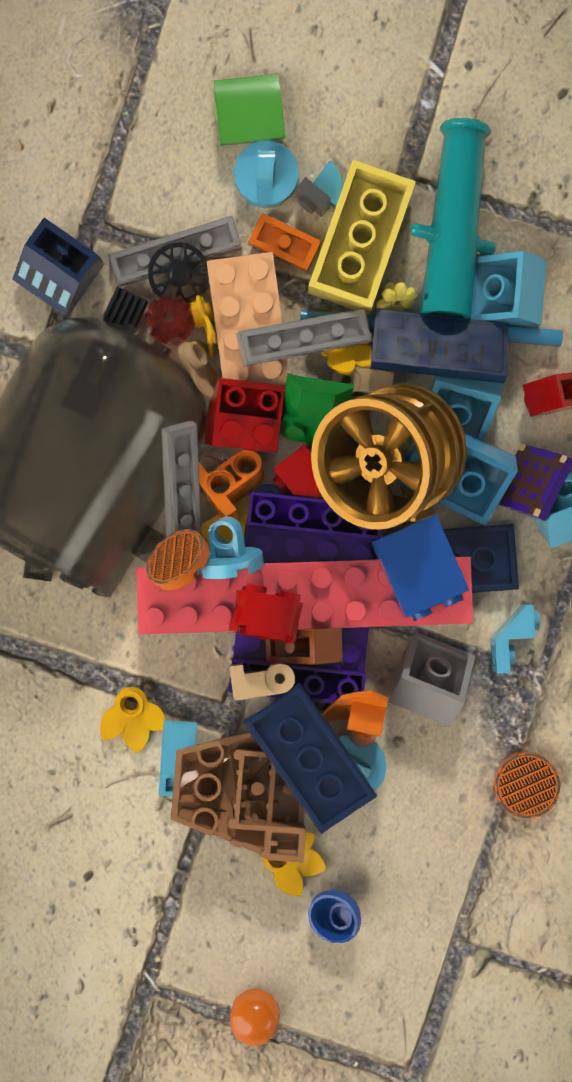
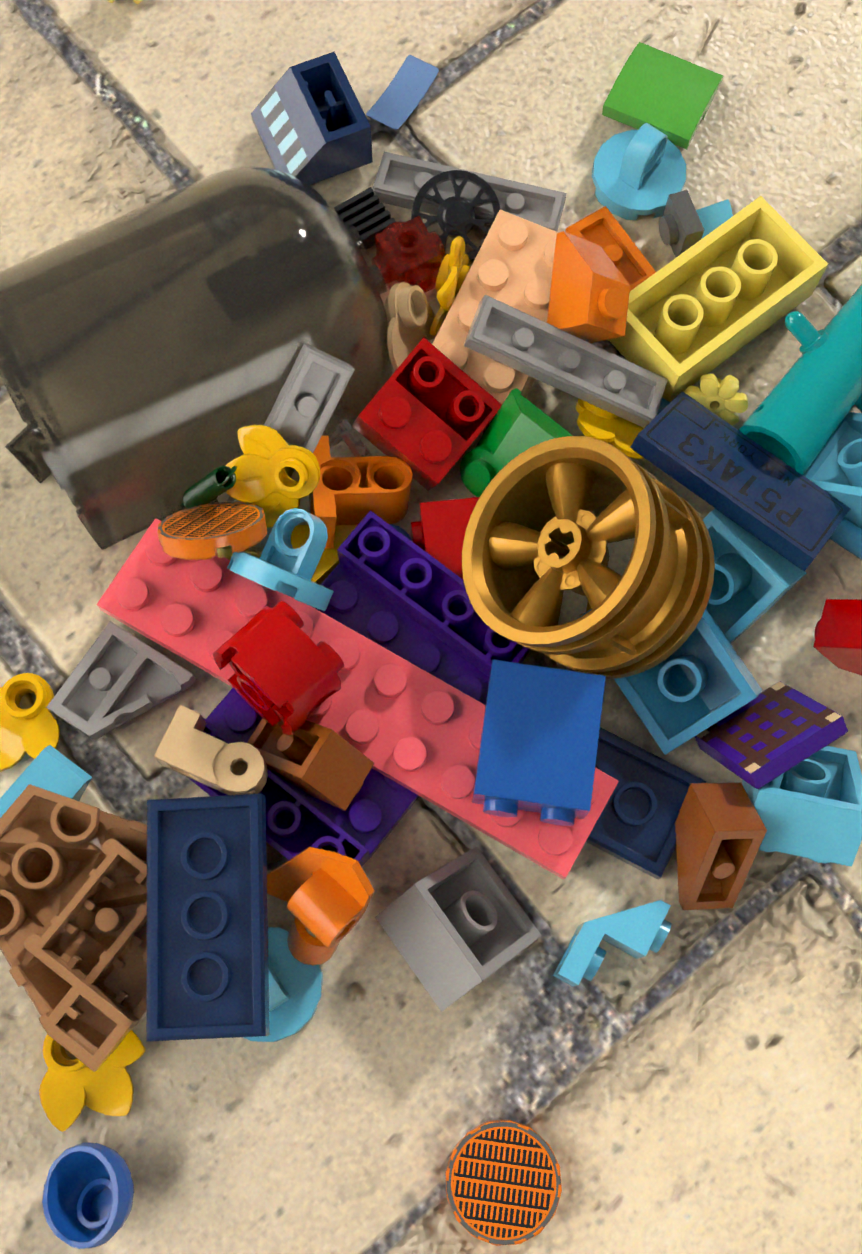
camera: 30 degrees right, 15 degrees down
none -> light grey wing [46,621,197,740]
none -> dark green piece [180,465,237,508]
none -> yellow plate [225,425,321,528]
none -> medium blue sticker [366,55,439,130]
none -> orange slope [547,231,630,343]
none -> dark orange slope [675,782,767,910]

